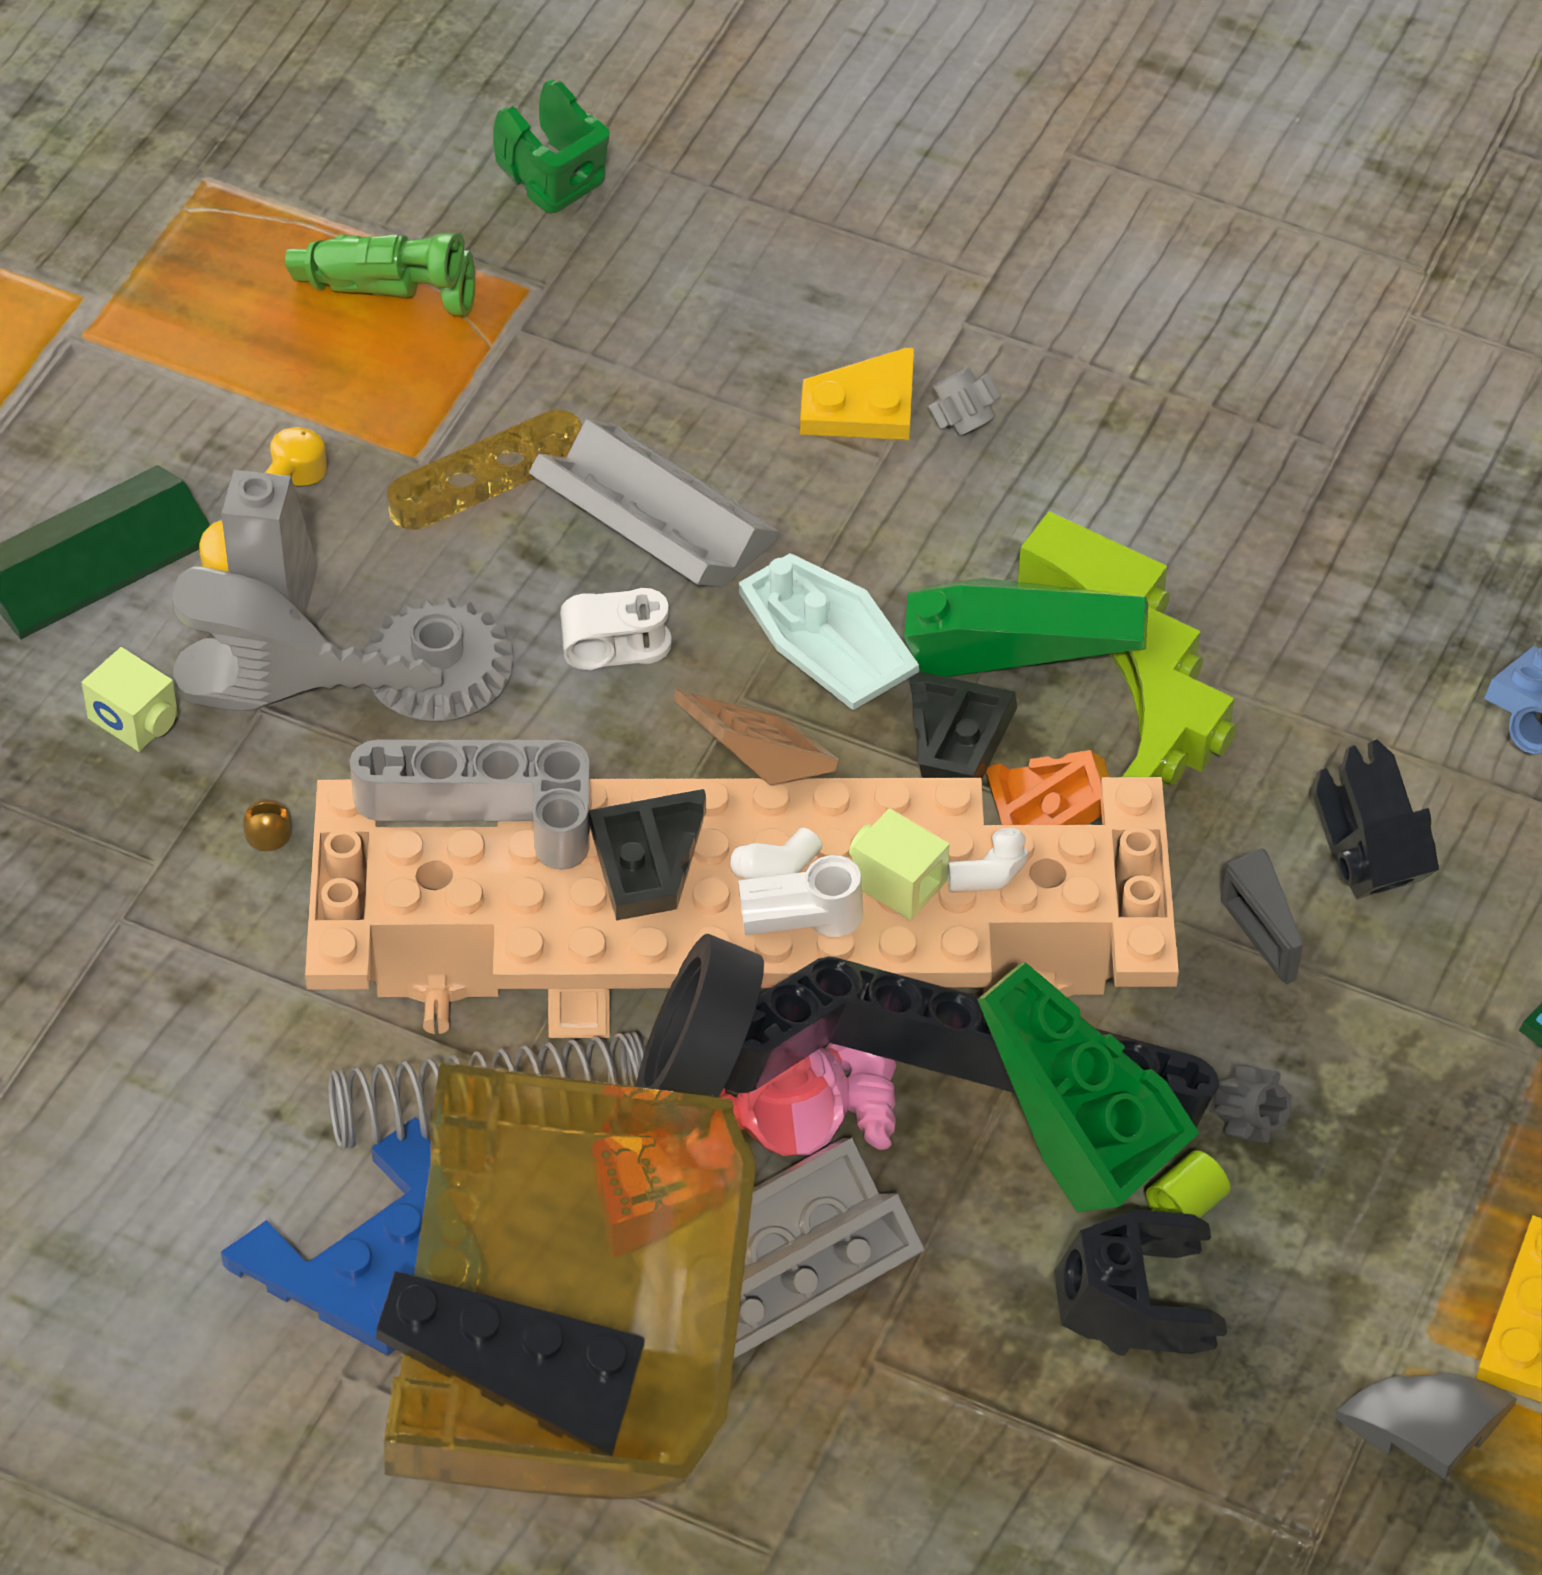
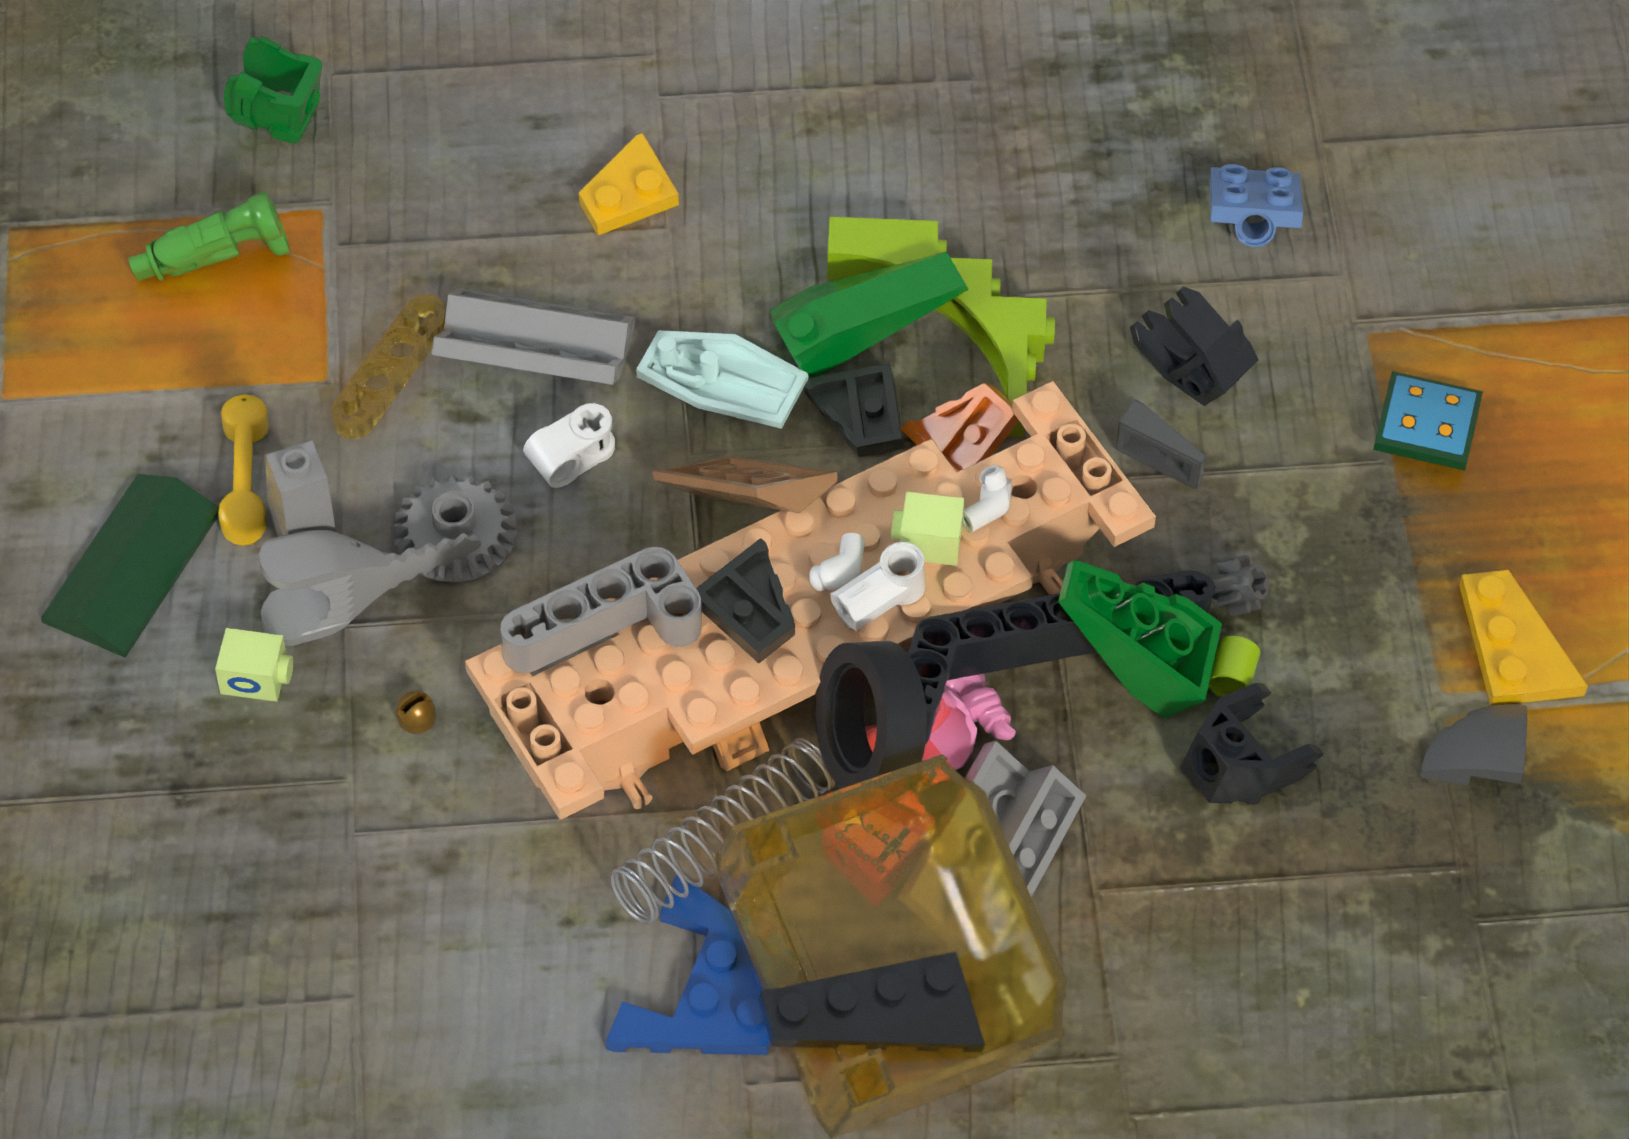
camera: 30 degrees left, 5 degrees up
light grey gear [928,367,1000,435] -> none

